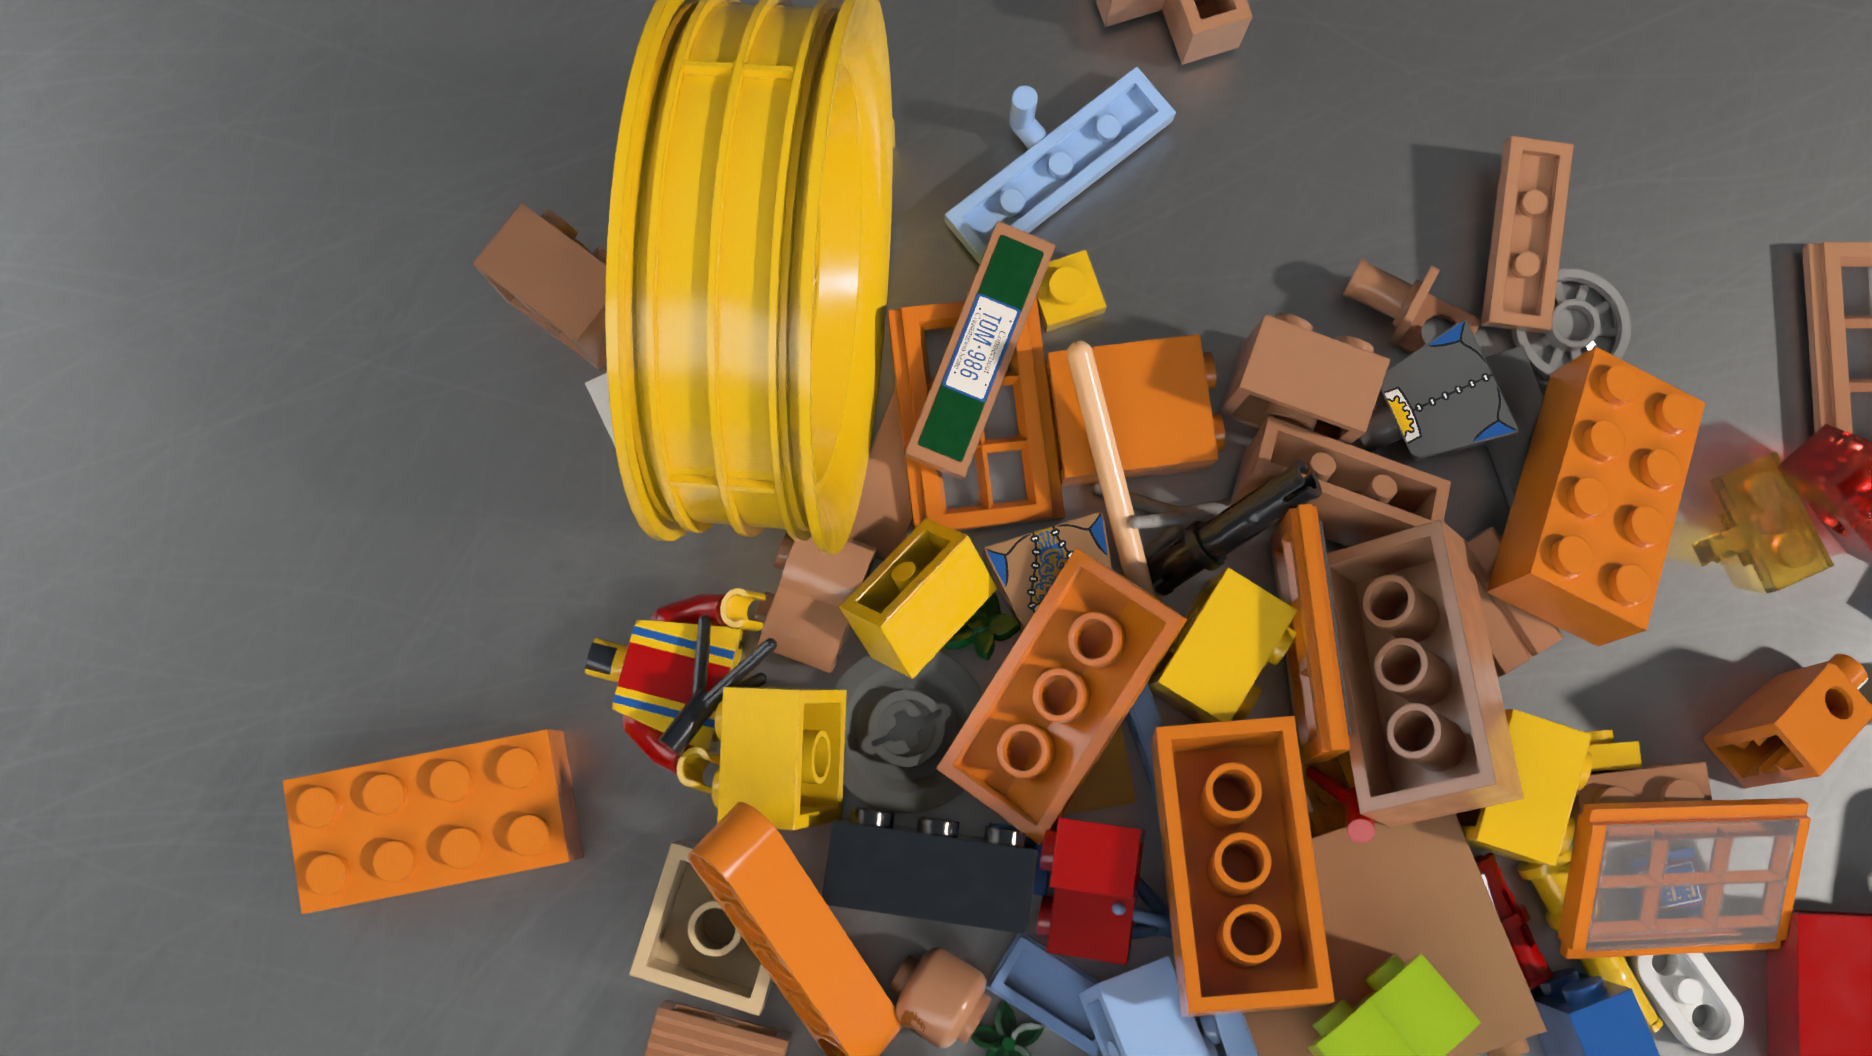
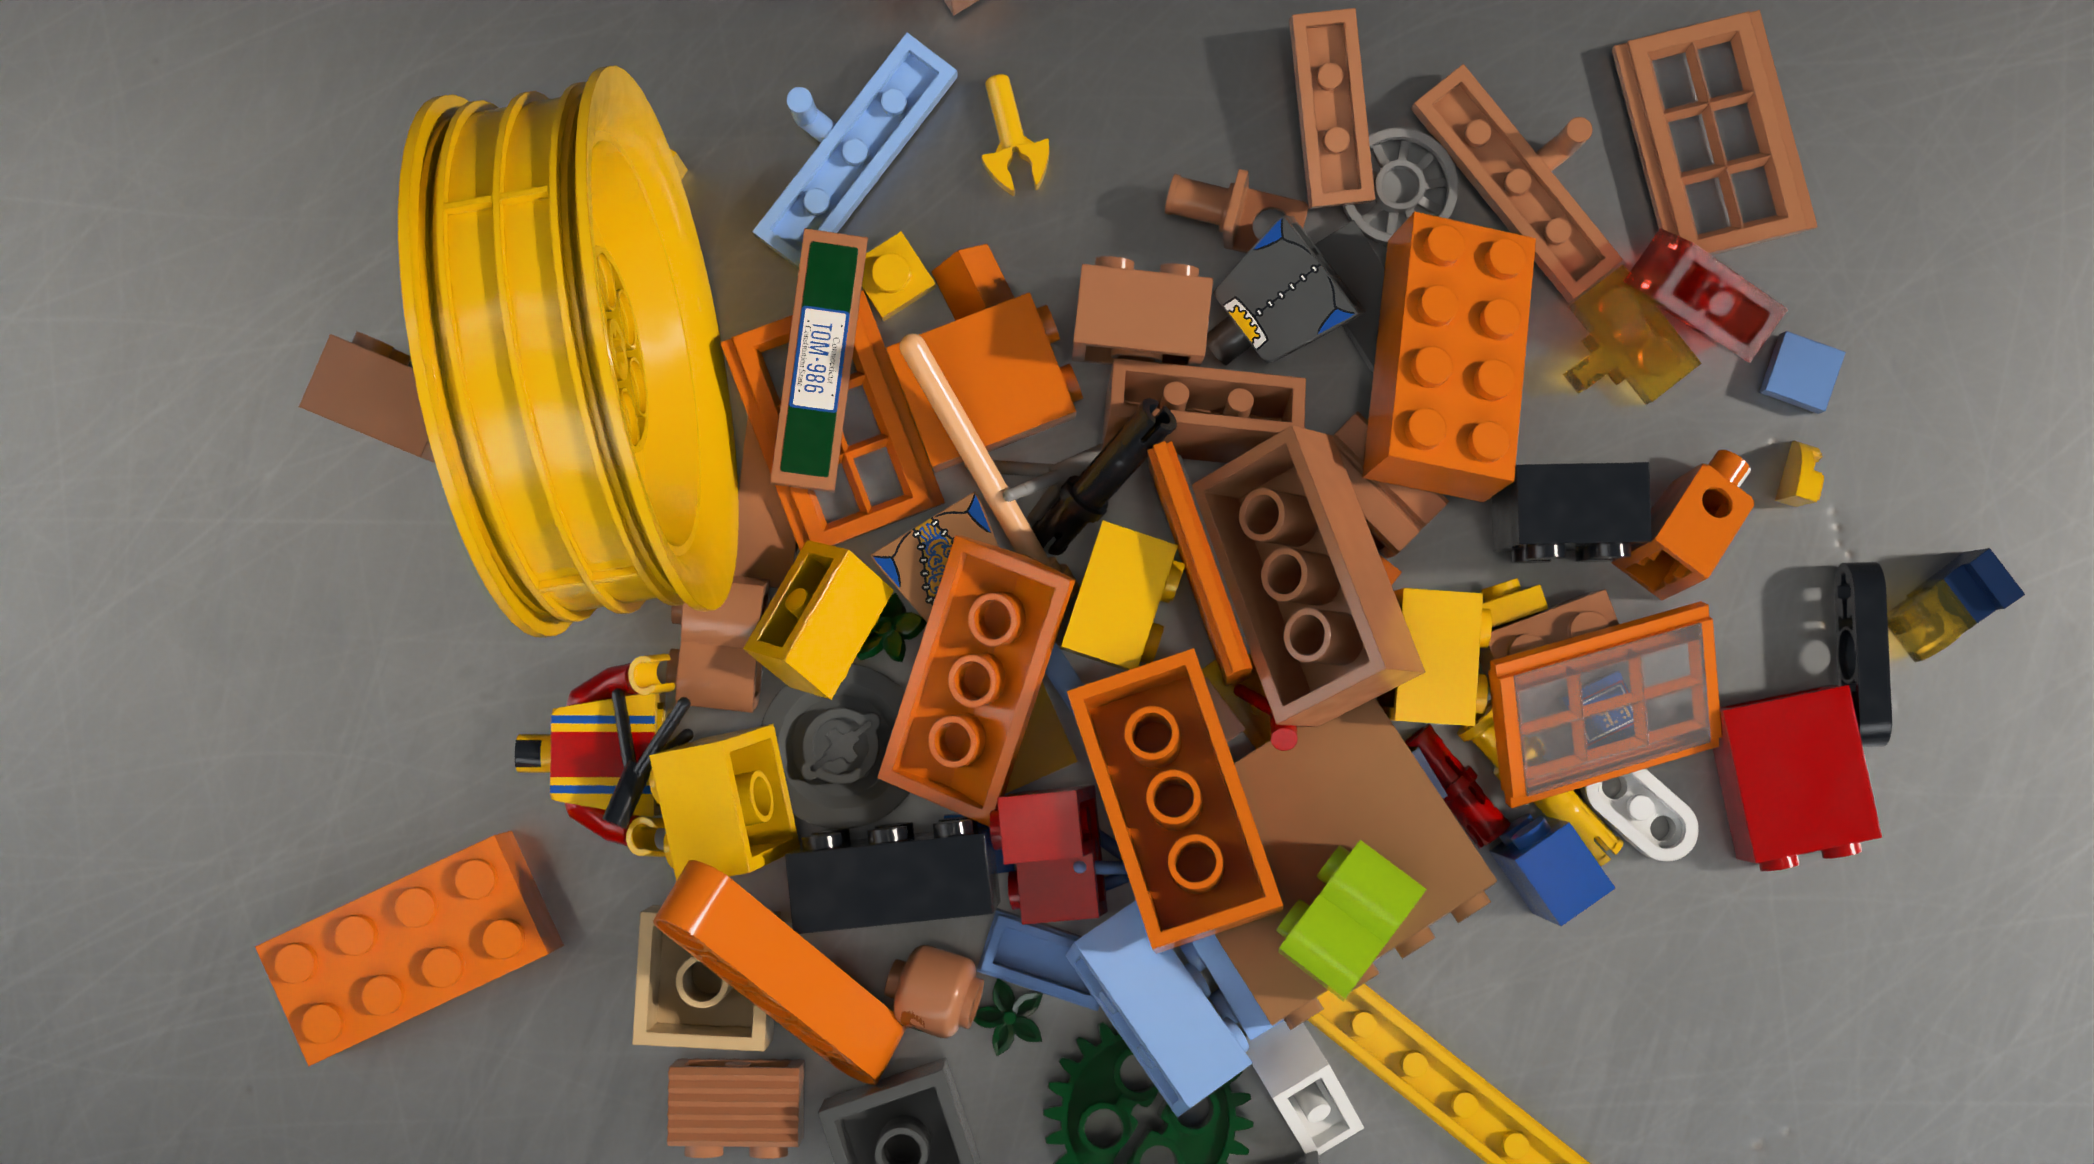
camera: 15 degrees left, 5 degrees up
none -> orange slope [931,244,1014,321]
none -> yellow bar [981,74,1049,196]
none -> nougat plate [1411,64,1623,303]
none -> black brick [1492,462,1652,563]

